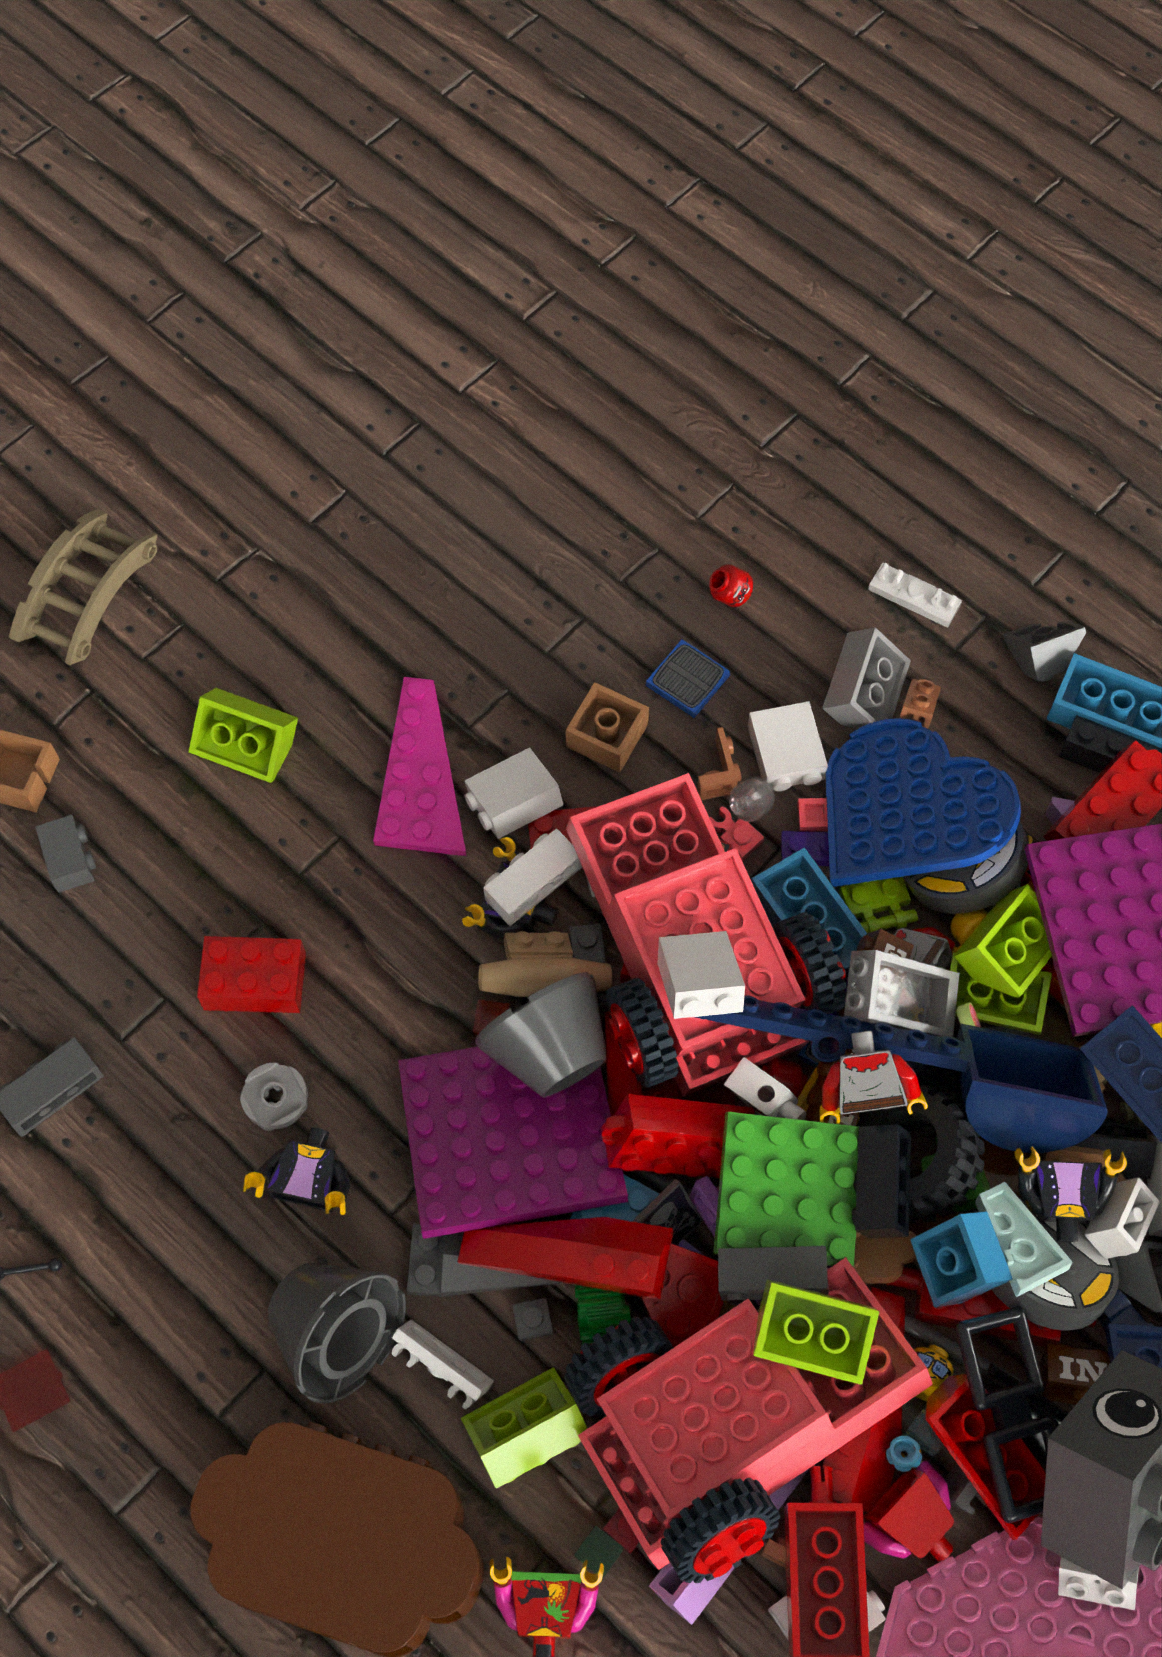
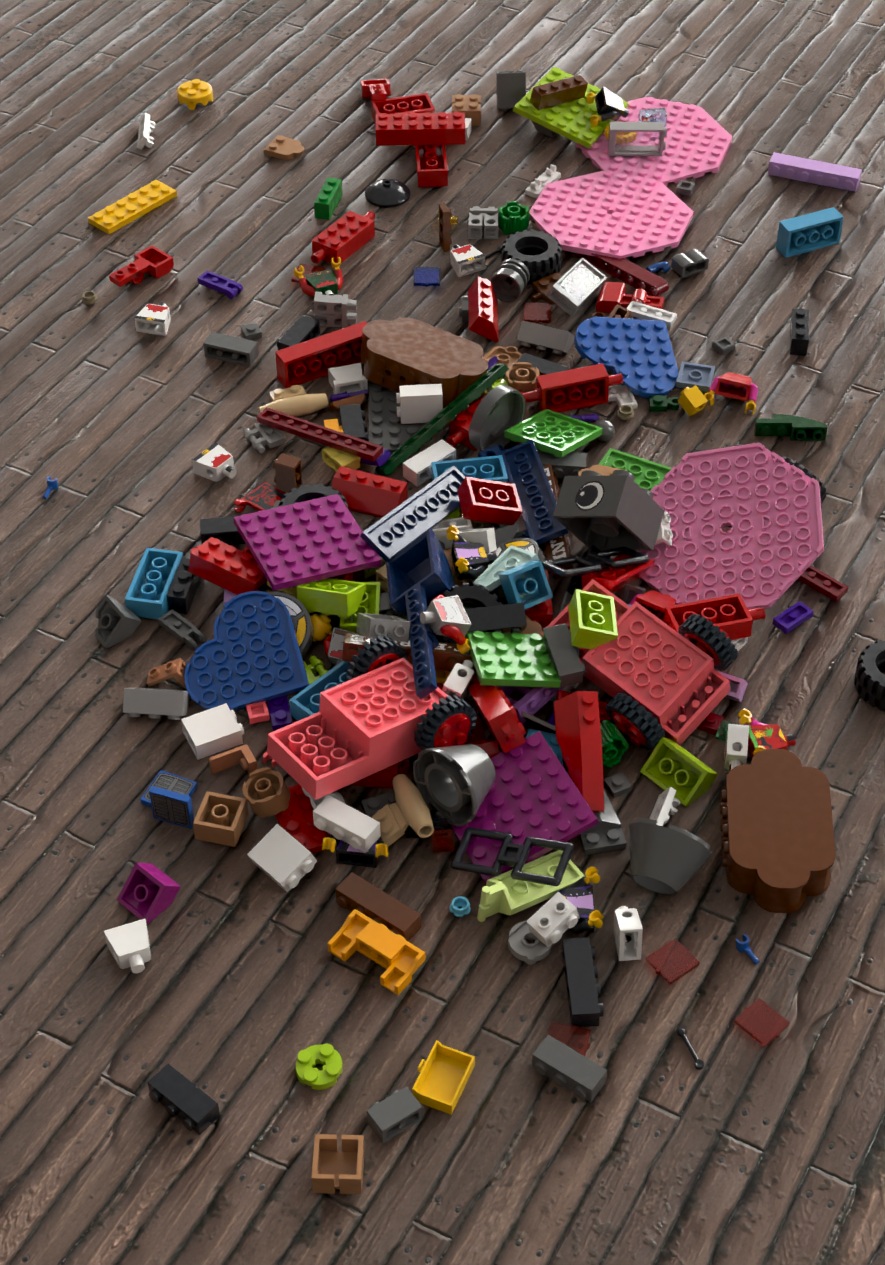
camera: 105 degrees left, 20 degrees down
dark tan fence [9,509,158,665] -> none
lime slope [189,688,298,783] -> none
red brick [197,936,306,1013] -> none
dark pink wing [373,677,467,856] -> none
white brick [657,931,745,1019] -> none
red head [709,564,753,607] -> none
clear head [729,777,775,822] -> none
white plate [868,563,962,628] -> none
yellowish green tile [957,1002,981,1028] -> none
none -> white torso [104,919,151,973]
none -> magenta slope [117,863,181,924]
none -> black brick [148,1064,220,1135]
none -> tile [149,786,194,829]
none -> dark grey hinge [158,609,207,650]
none -> medium nougat brick [242,767,290,818]
none -> lime plate [296,1043,343,1090]
none -> light orange bracket [327,909,426,996]
none -> reddish brown brick [335,872,421,941]
none -> yellow container [412,1040,475,1115]
none -> medium azure plate [449,896,471,917]
none -> black bar [451,827,574,886]
none -> yellowish green hinge [477,850,585,922]
none -> white brick [526,892,580,947]
none -> clear red piece [545,1022,591,1056]
none -> black brick [562,938,604,1028]
none -> white torso [614,906,643,961]
none -> clear red piece [646,938,700,984]
none -> white torso [724,724,749,772]
none -> blue hand [736,934,760,965]

